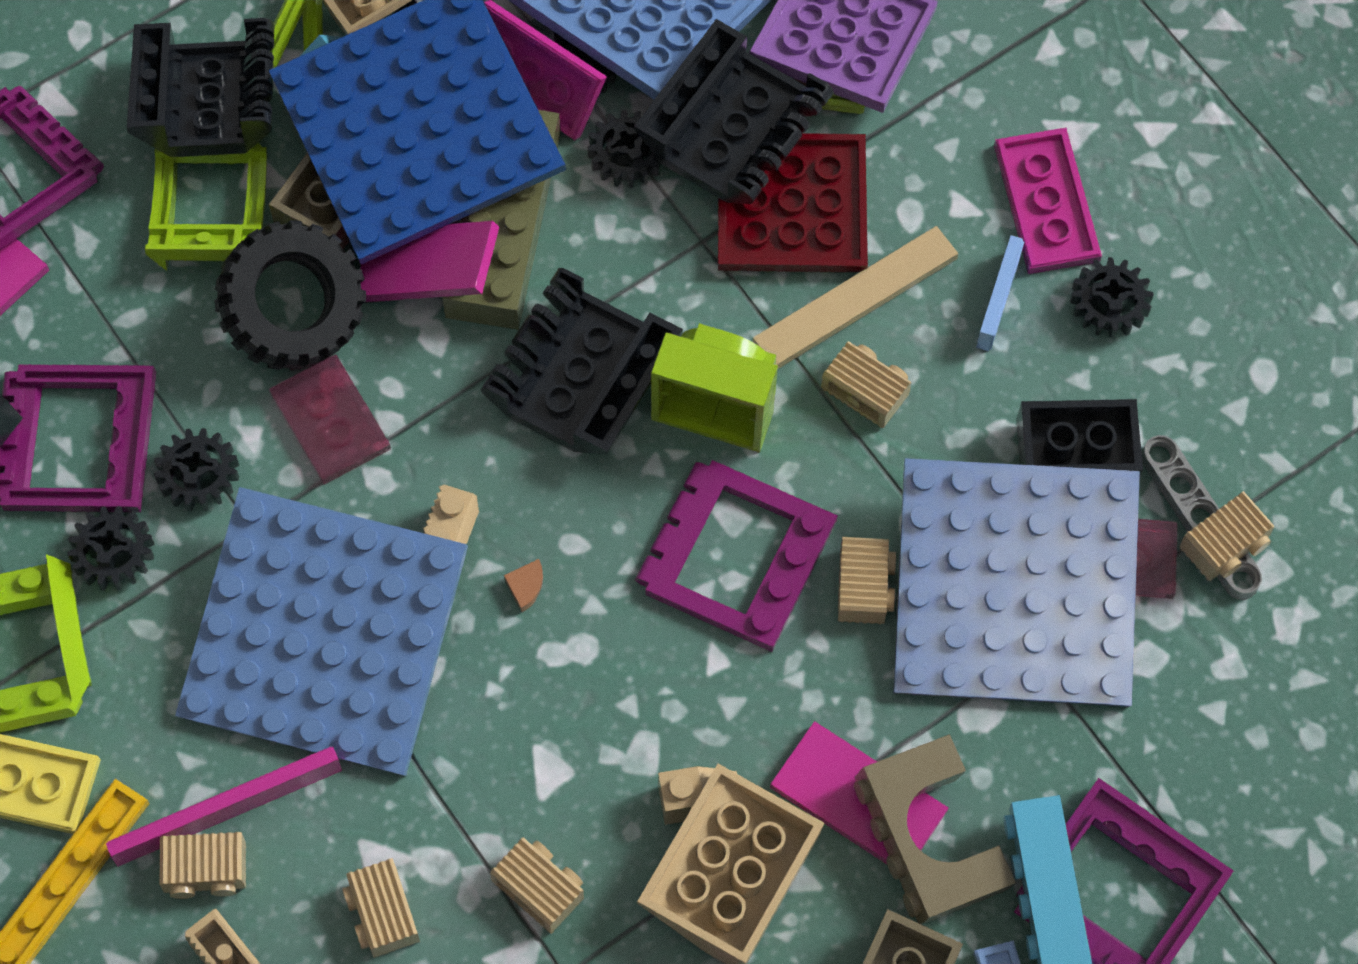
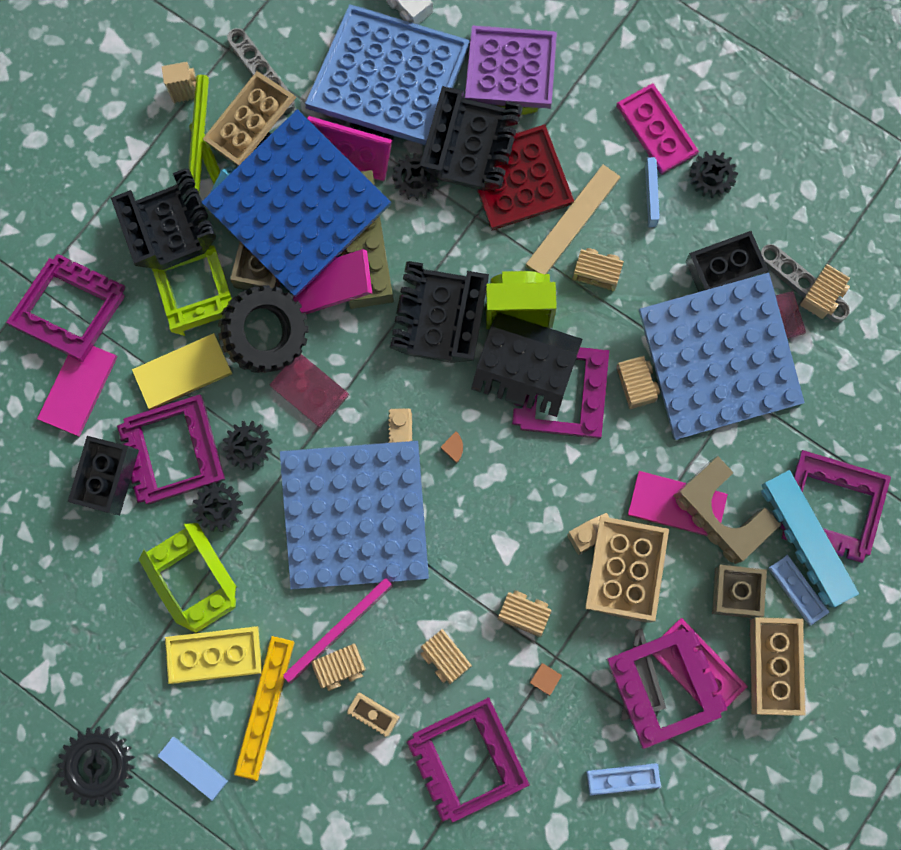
camera: 15 degrees left, 10 degrees up
none -> light yellow tile [132,333,232,410]
none -> black slope [471,312,583,417]

